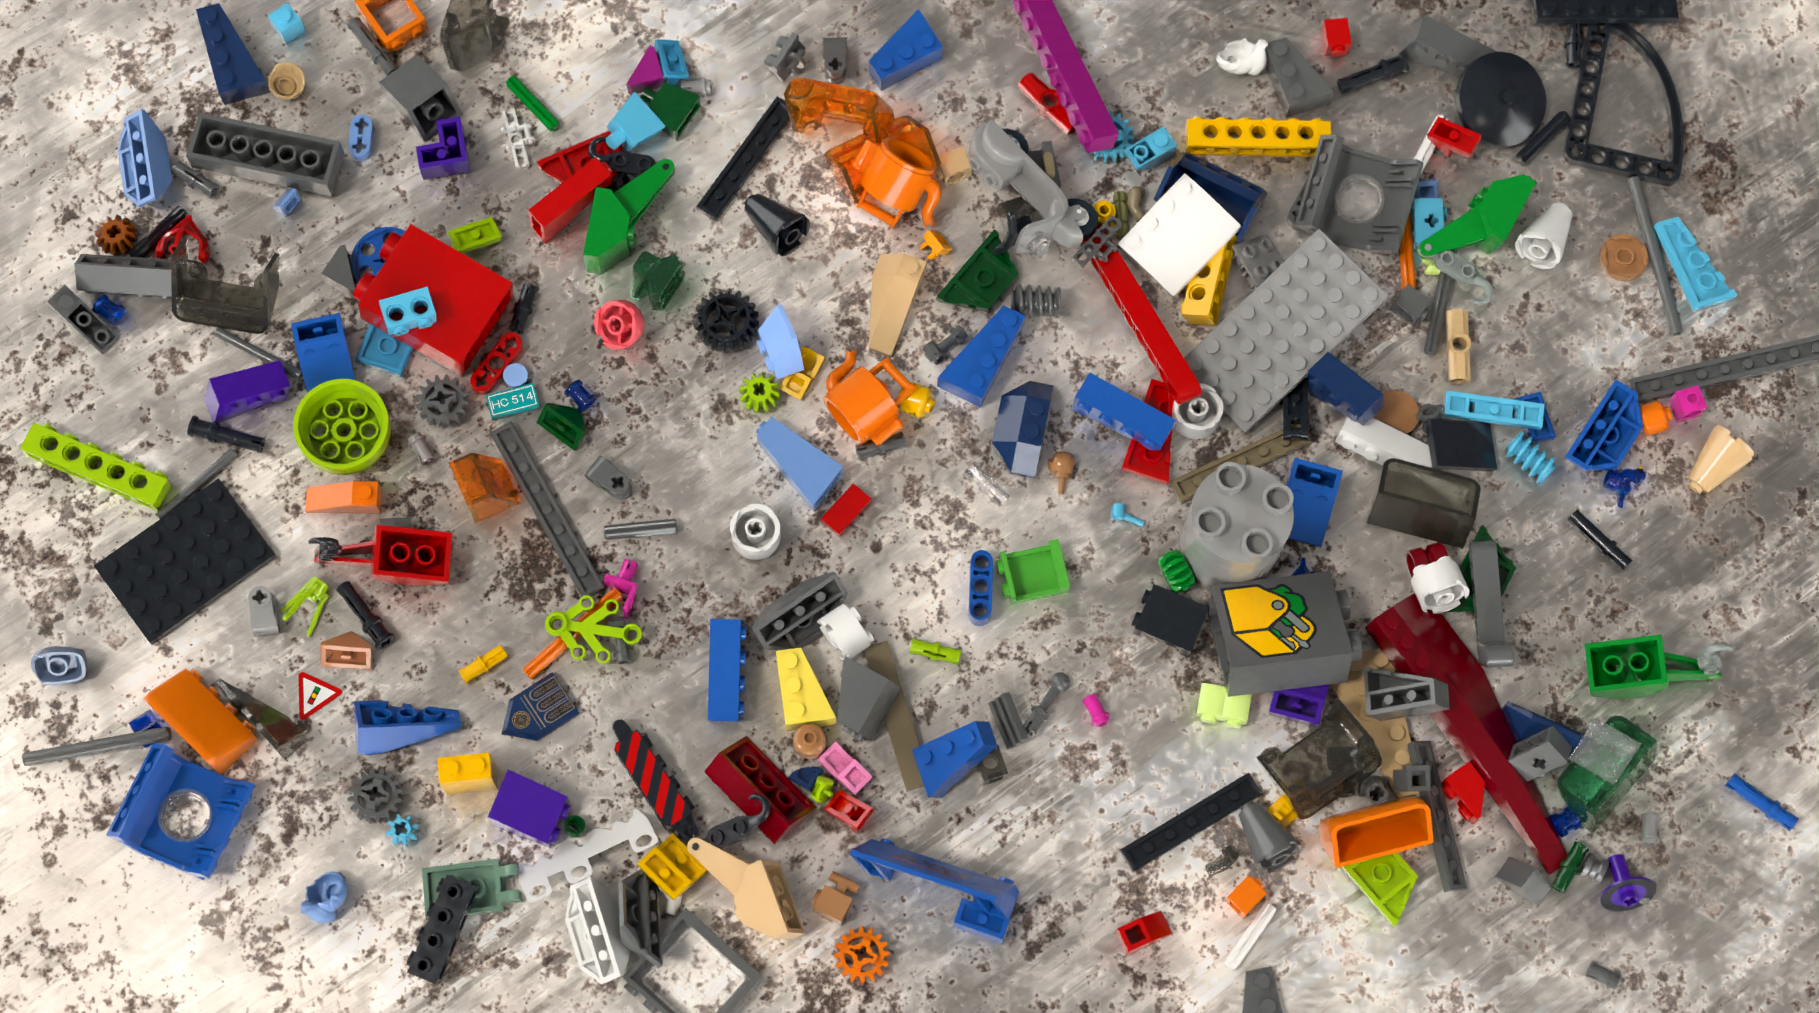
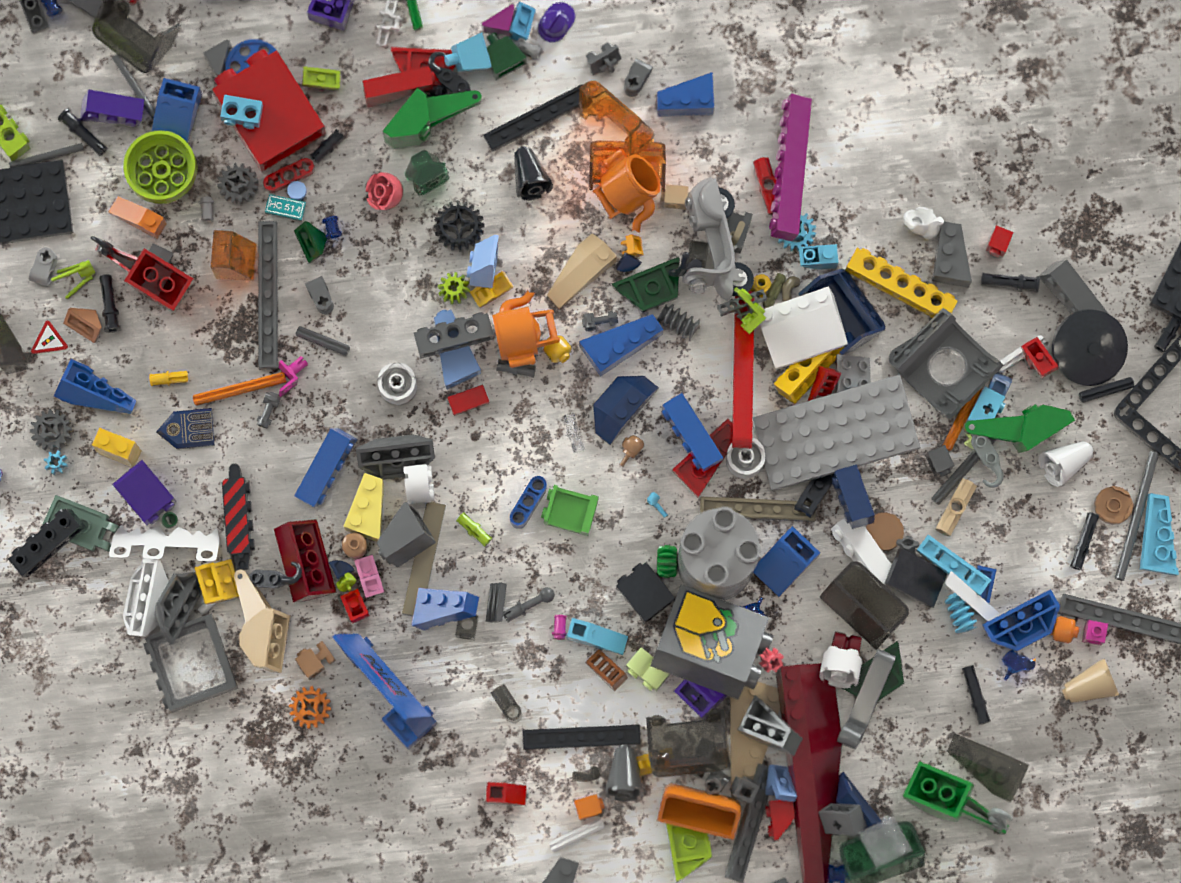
camera: 30 degrees right, 5 degrees up
dark azure tile [355,324,414,377] -> none
lime plant [545,595,642,665] -> none
none -> dark grey brick [414,312,494,359]
none -> clear smoke piece [490,684,522,723]
none -> dark purple piece [538,2,575,42]
none -> medium azure slope [567,618,628,655]
none -> dark orange slope [585,649,628,691]
none -> dark blue tile [615,252,642,272]
none -> lime bracket [734,288,766,334]
none -> coral gear [759,648,784,673]
none -> medium blue slope [765,764,797,802]
none -> red slope [808,366,842,401]
none -> white sticker [945,571,1000,621]
none -> clear smoke wedge [947,734,1029,802]
none -> black pin [1070,512,1099,570]

